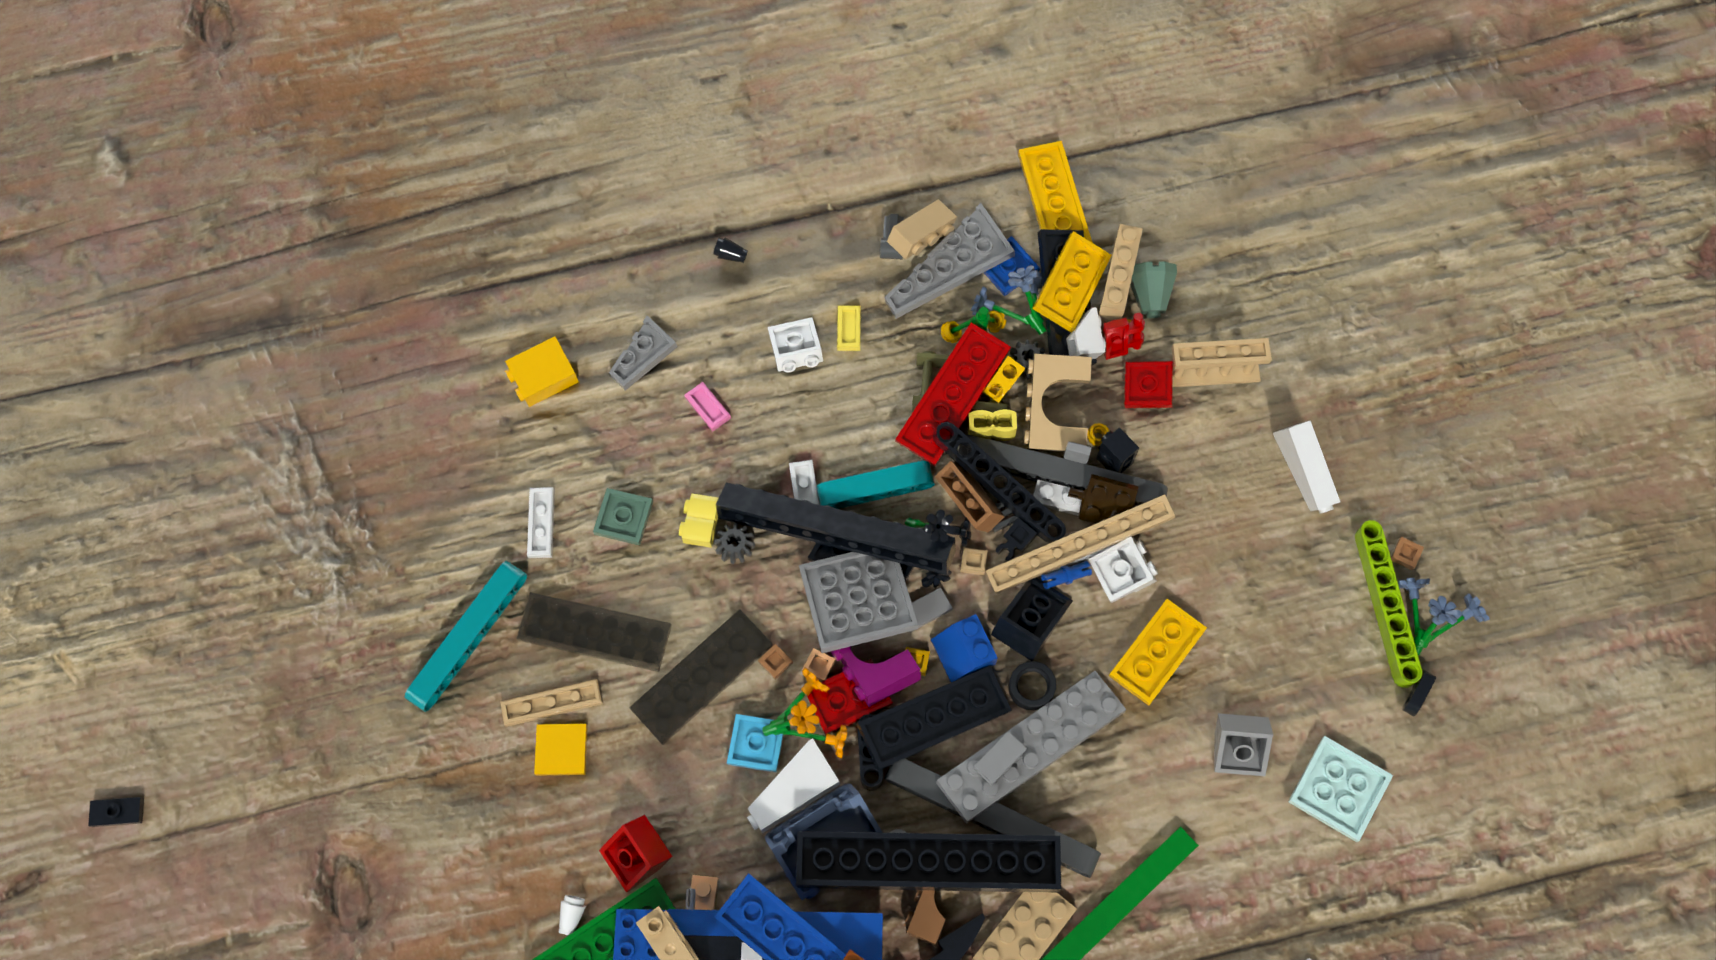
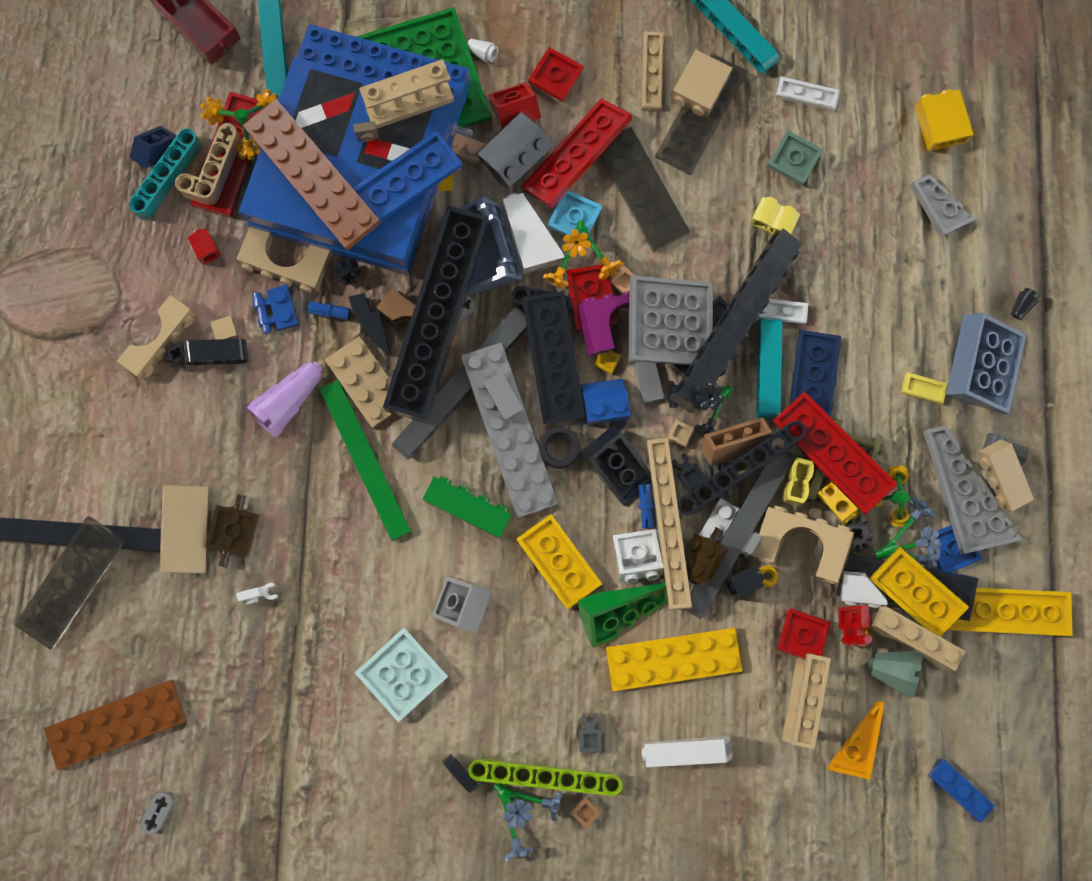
camera: 100 degrees right, 10 degrees up
yellow tile [534,724,588,776] -> none
bright pink tile [684,382,731,432] -> none
dark grey gear [714,523,755,565] -> none
medium nougat plate [758,644,793,680] -> none
white plate [768,317,823,372] -> none
none -> green brick [422,475,512,539]
none -> slope [476,112,554,188]
none -> red plate [521,98,632,208]
none -> red plate [528,47,584,102]
none -> green wedge [578,583,668,648]
none -> dark grey plate [579,713,602,752]
none -> yellow plate [605,628,742,691]
none -> tan brick [671,50,732,117]
none -> dark blue tile [789,330,841,417]
none -> light orange wing [827,701,885,780]
none -> blue plate [928,759,995,823]
none -> sand blue slope [946,313,1026,414]

